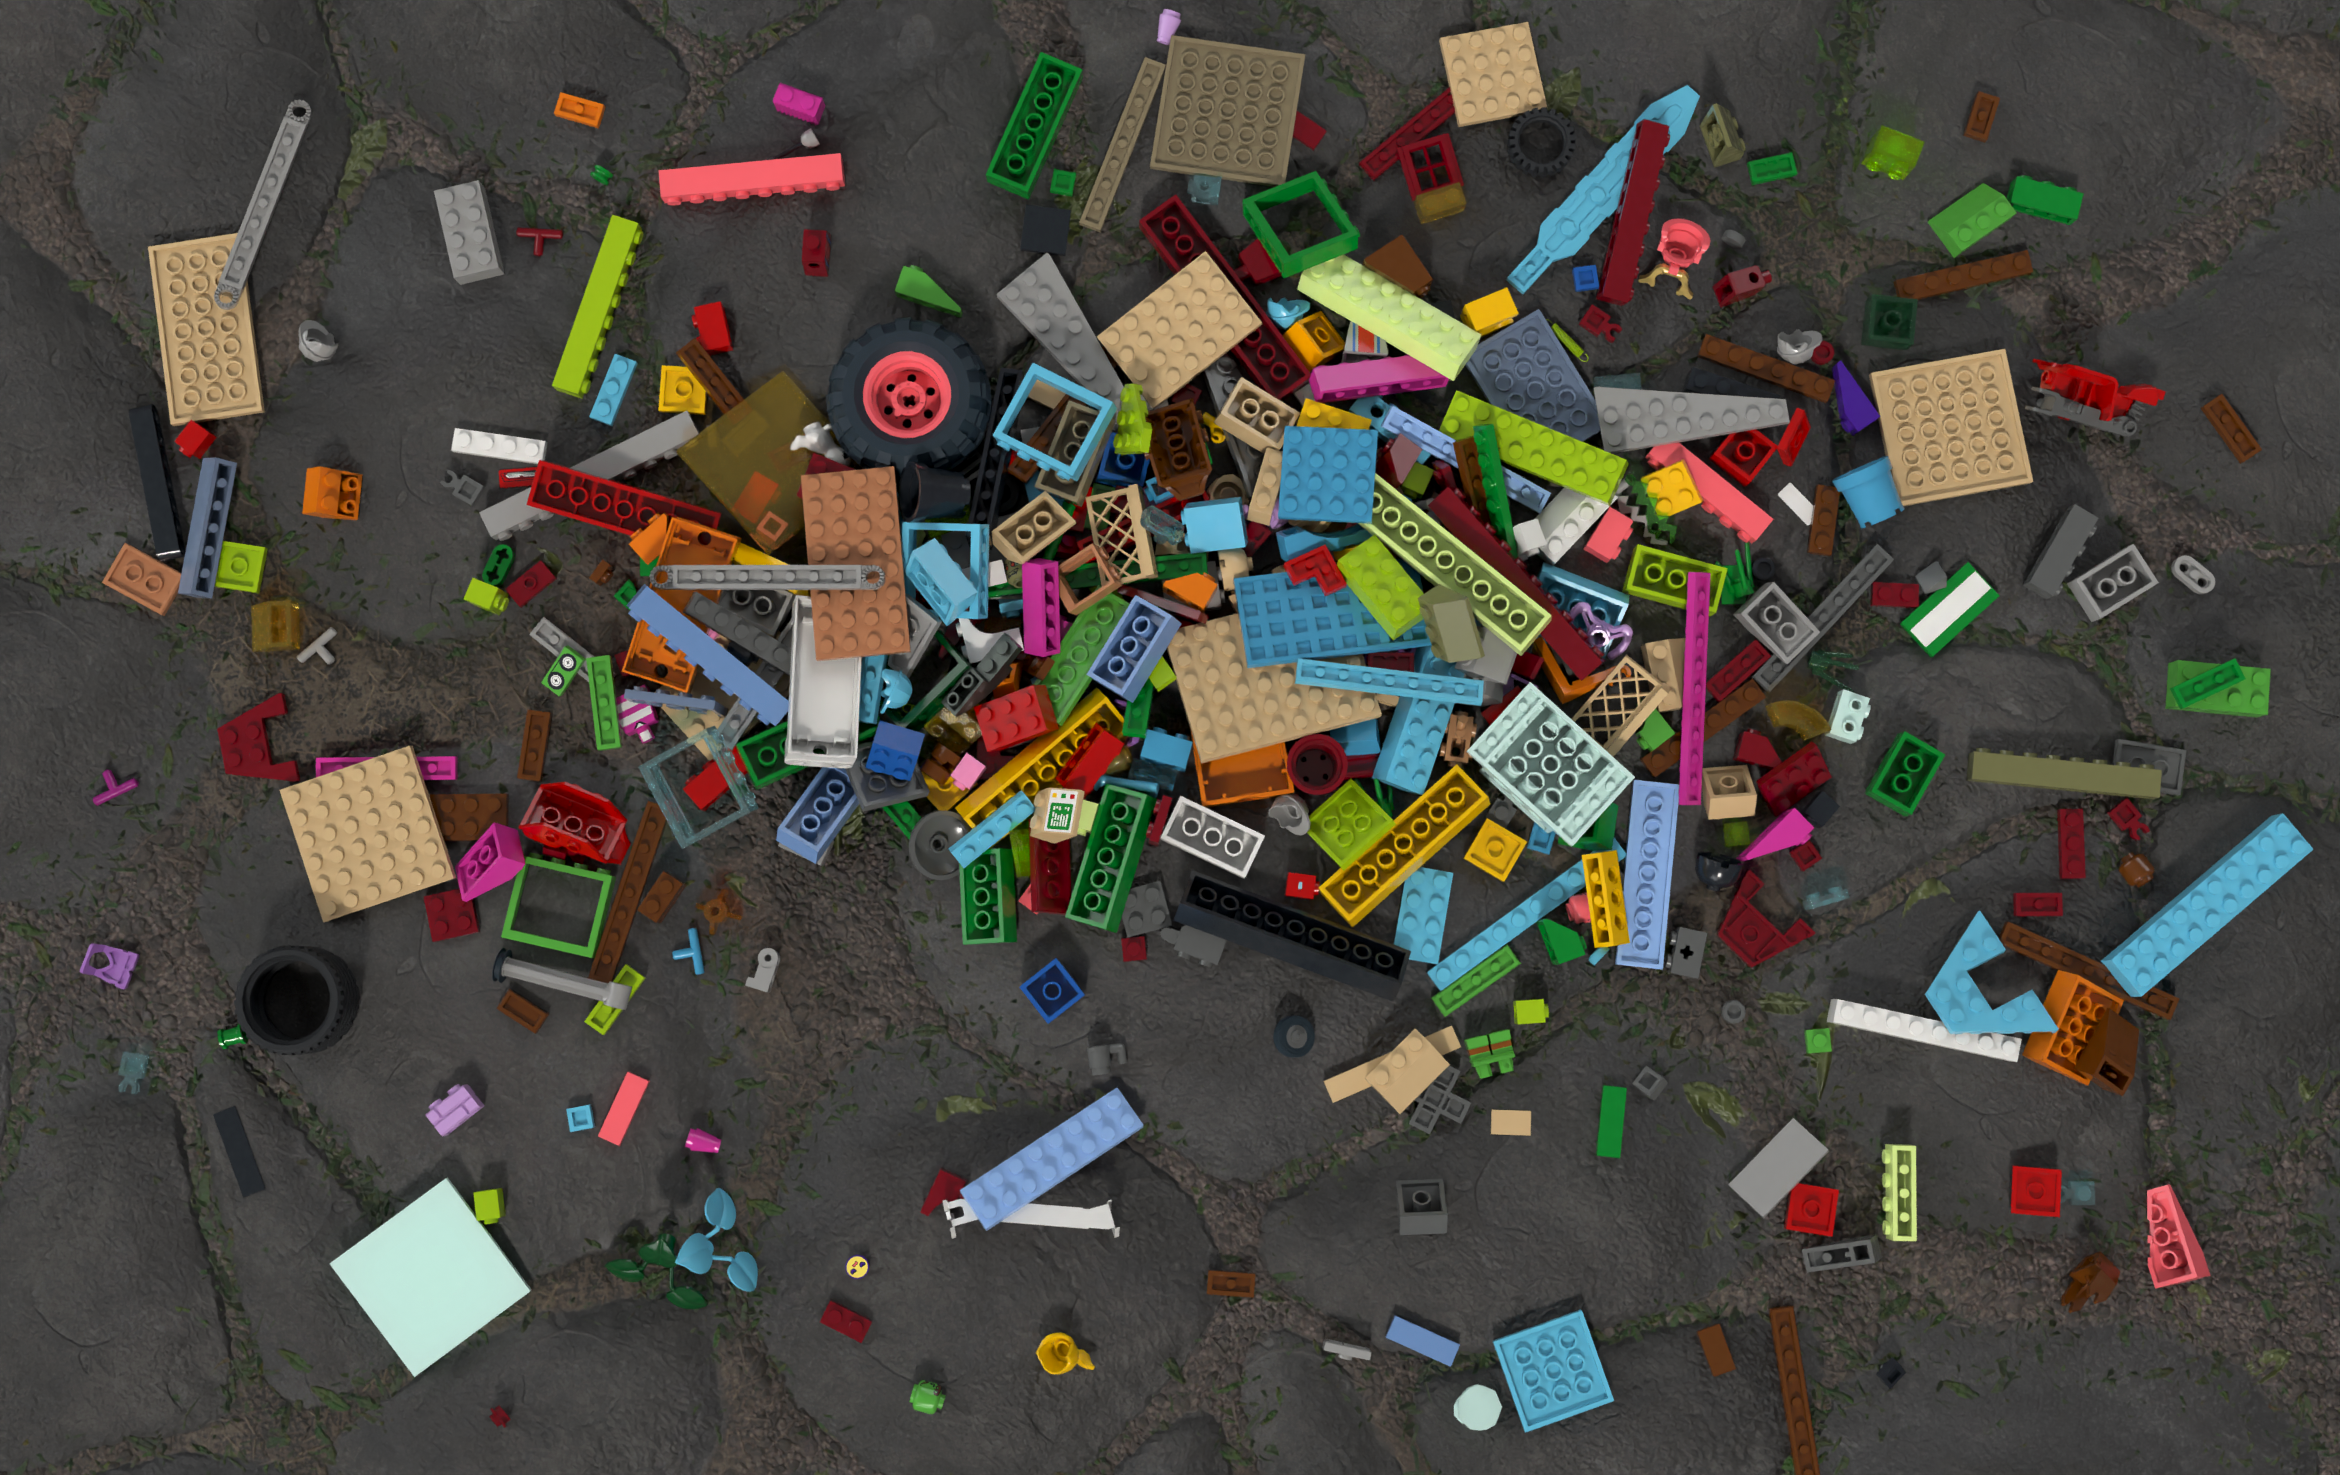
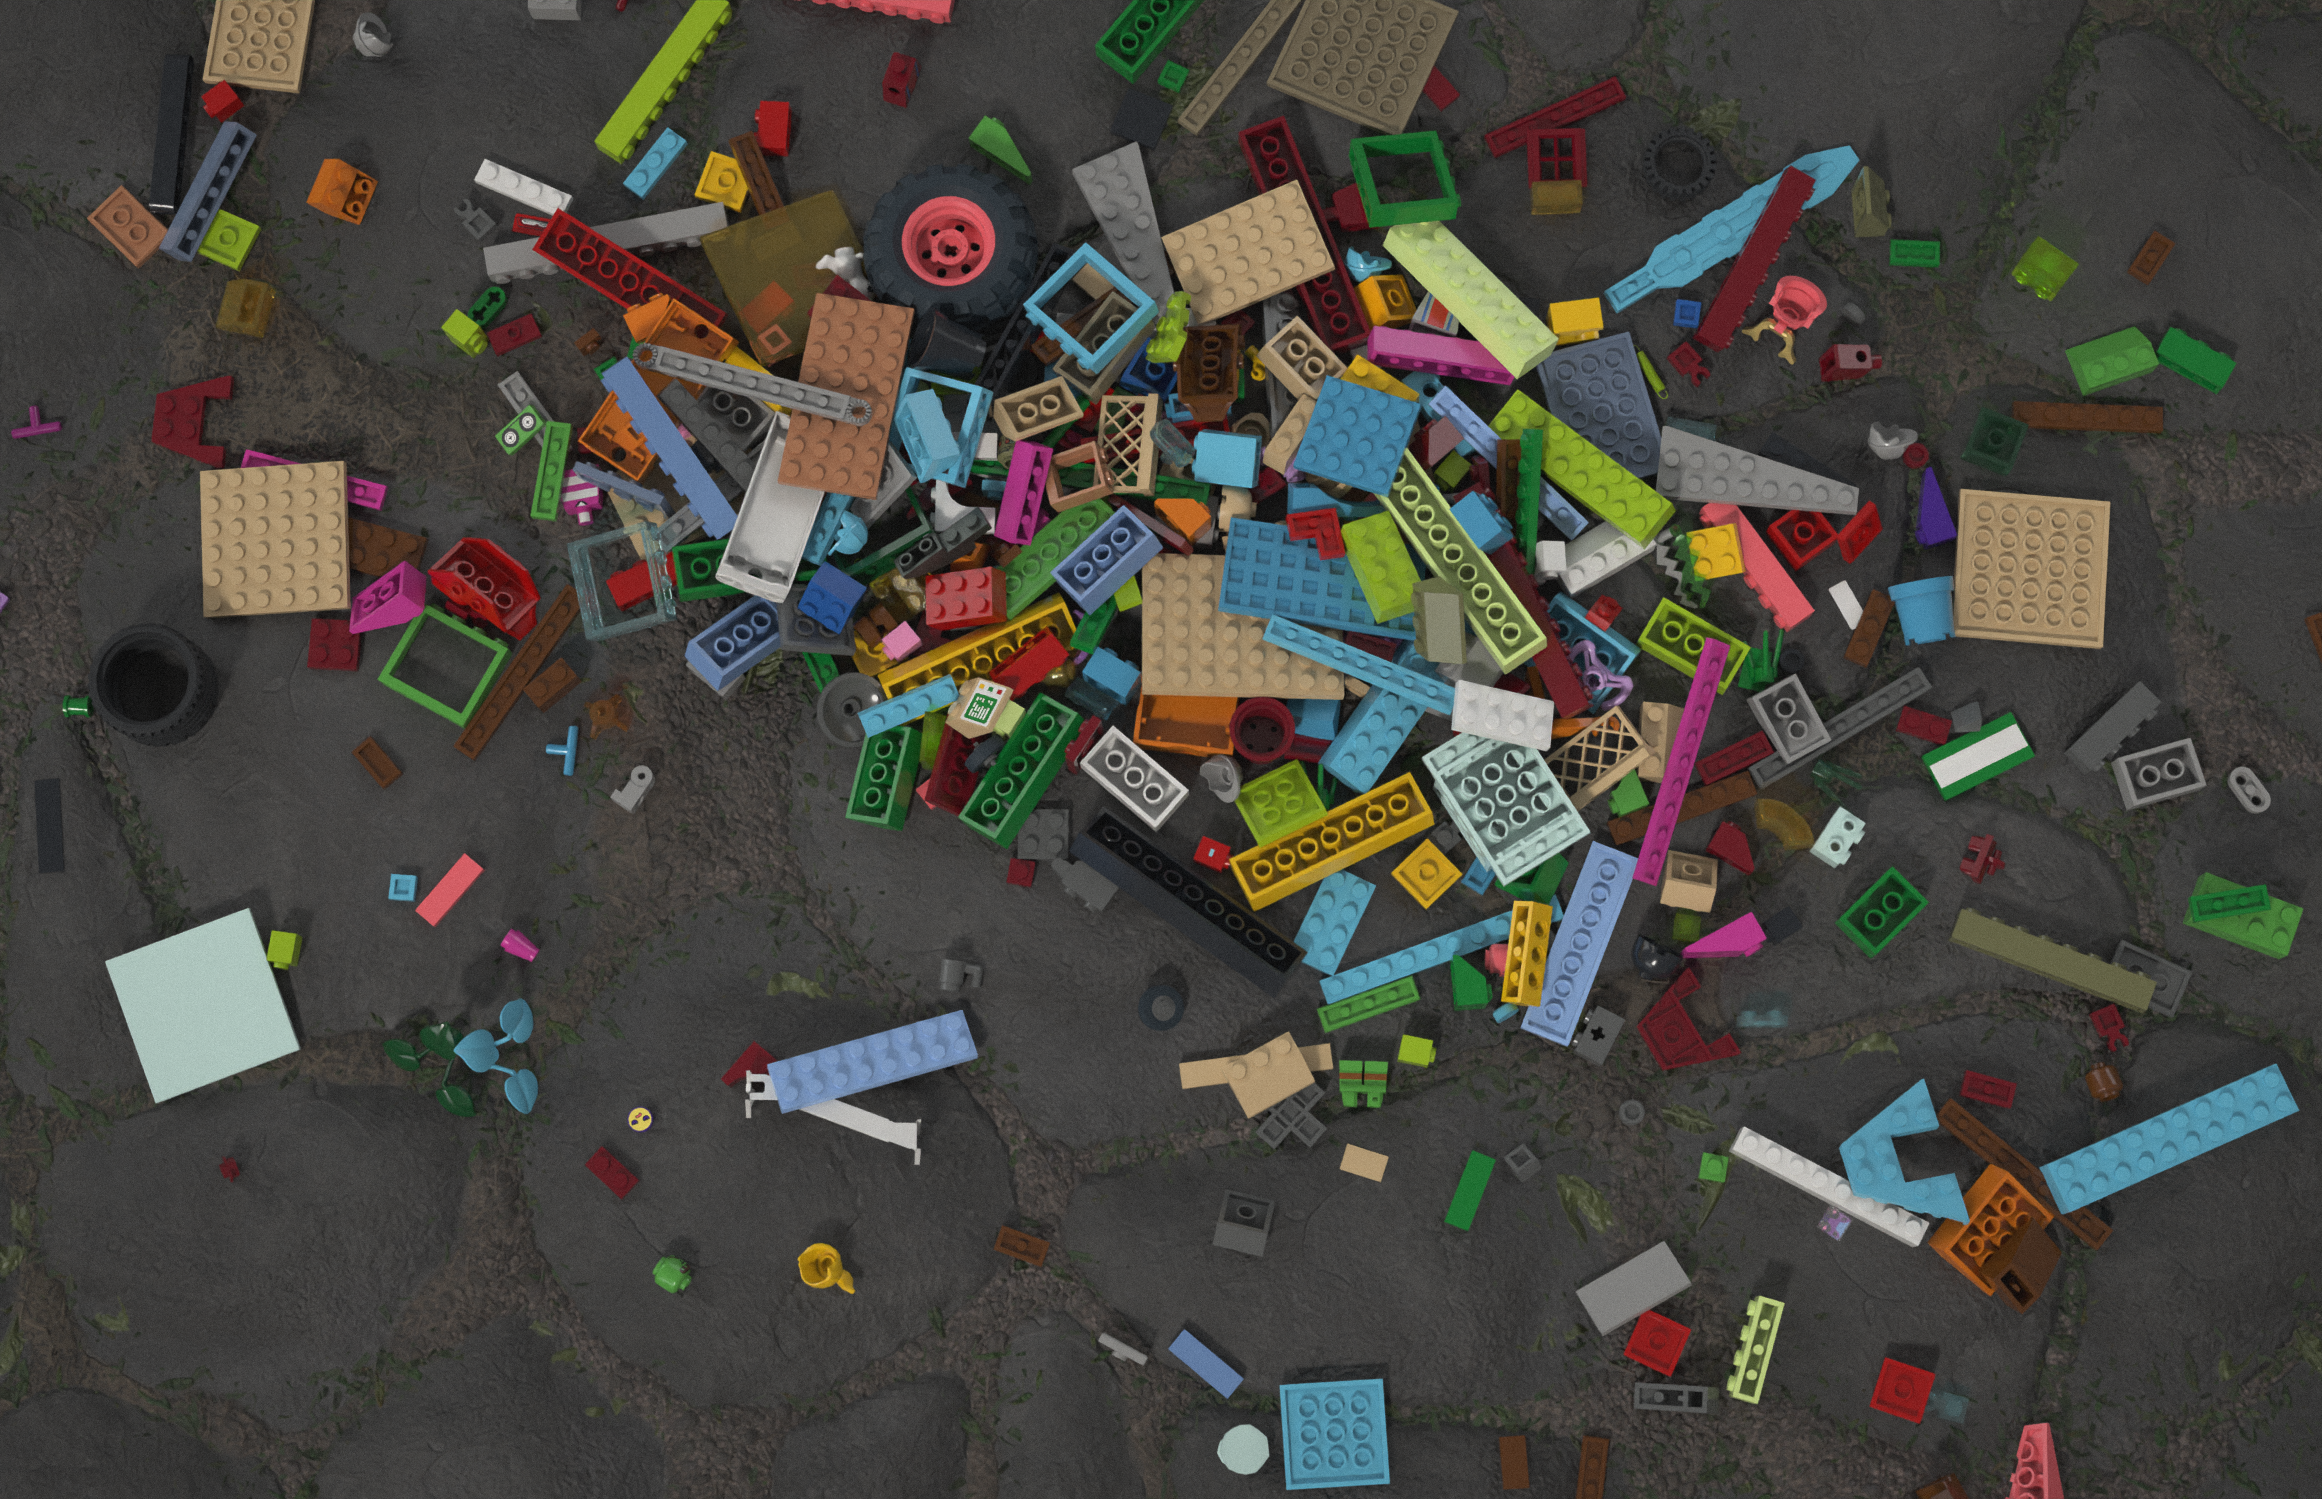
camera: 25 degrees right, 5 degrees down
light grey piece [297,627,337,664] -> none
lavender brick [425,1084,484,1137] -> none
light grey piece [492,948,632,1010] -> none
reddish brown plate [517,710,552,782] -> none
lime plate [584,964,646,1035] -> none
blue brick [1020,958,1085,1024] -> none
medium azure piece [1094,774,1160,798] -> none
clear light blue brick [1187,175,1222,206] -> none
reddish brown slope [1362,235,1433,300] -> none
tan plate [1439,22,1547,127] -> none
medium nougat brick [1439,711,1477,768] -> none
coral brick [1583,507,1633,563] -> none
reddish brown plate [1697,334,1835,403] -> none
dark red plate [1756,742,1832,817] -> none
dark red tile [1789,840,1822,872] -> none
red piece [2025,359,2166,437] -> none
dark red plate [2057,809,2086,879] -> none
none -> black wheel [964,734,1005,773]
none -> dark azure brick [1449,491,1514,555]
none -> white plate [1451,680,1554,751]
none -> red plate [1585,595,1623,632]
none -> clear tile [1817,1205,1853,1241]
none -> dark red hips [1960,834,2006,884]

